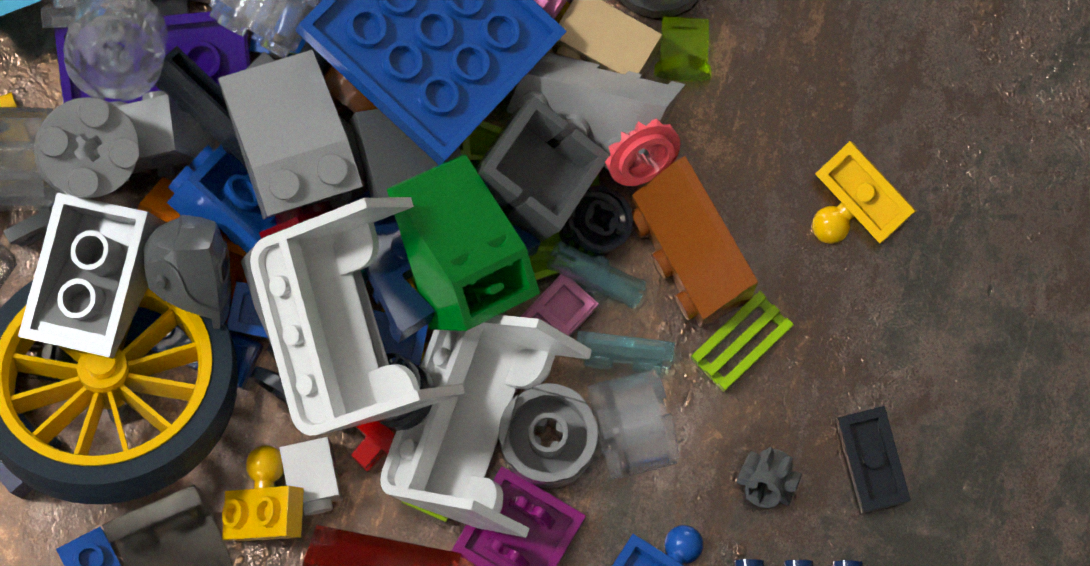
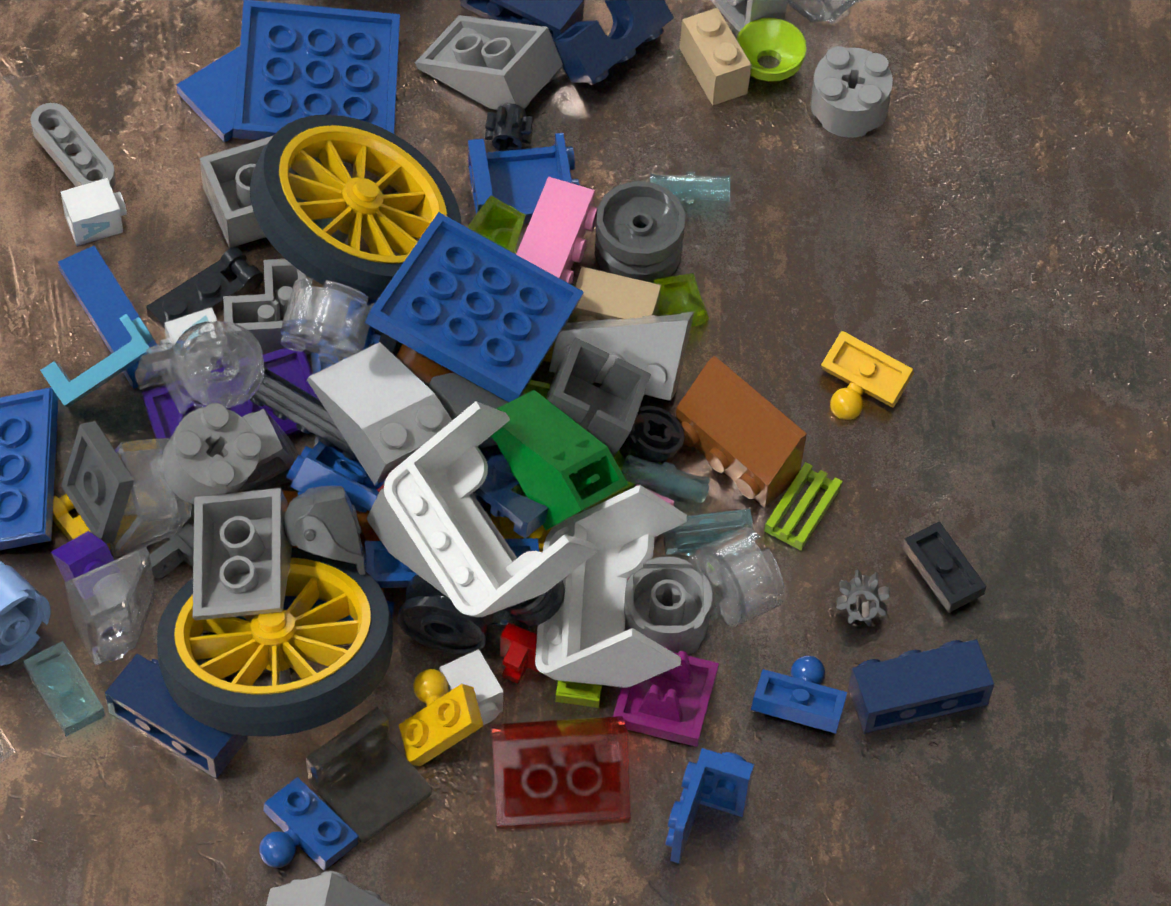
camera: 20 degrees left, 20 degrees down
coral gear [605,118,681,186] -> none

